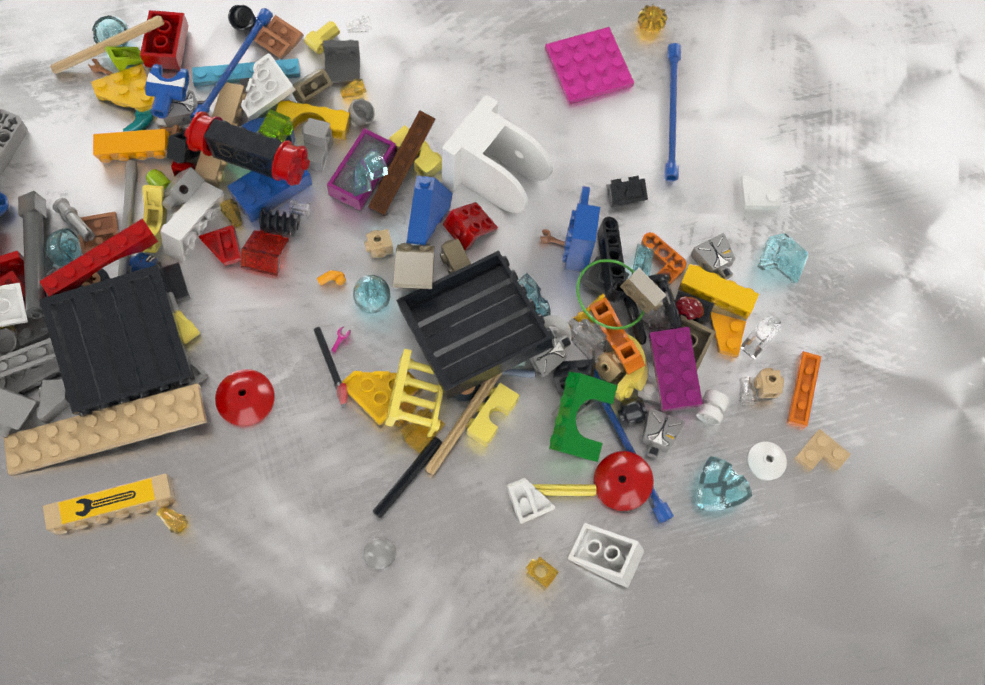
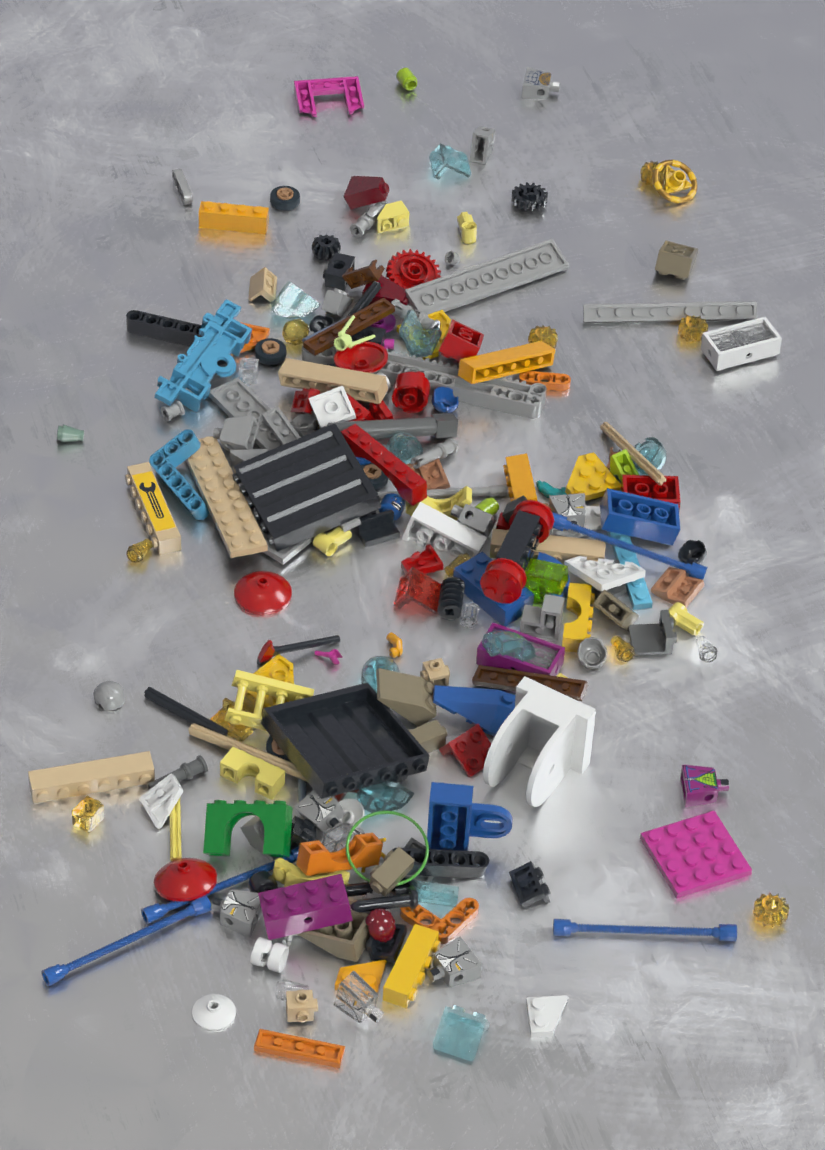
camera: 90 degrees right, 25 degrees down
blue connector [145,64,189,118] -> none
white slope [568,523,644,587] -> none
clear light blue brick [698,456,753,511] -> none
tan plate [794,429,851,471] -> none
none -> tan brick [28,751,155,803]
none -> blue hose [41,895,212,986]
none -> dark grey pin [147,755,208,789]
none -> dark azure beam [149,429,209,520]
none -> blue brick [600,488,681,546]
none -> magenta torso [680,765,729,808]

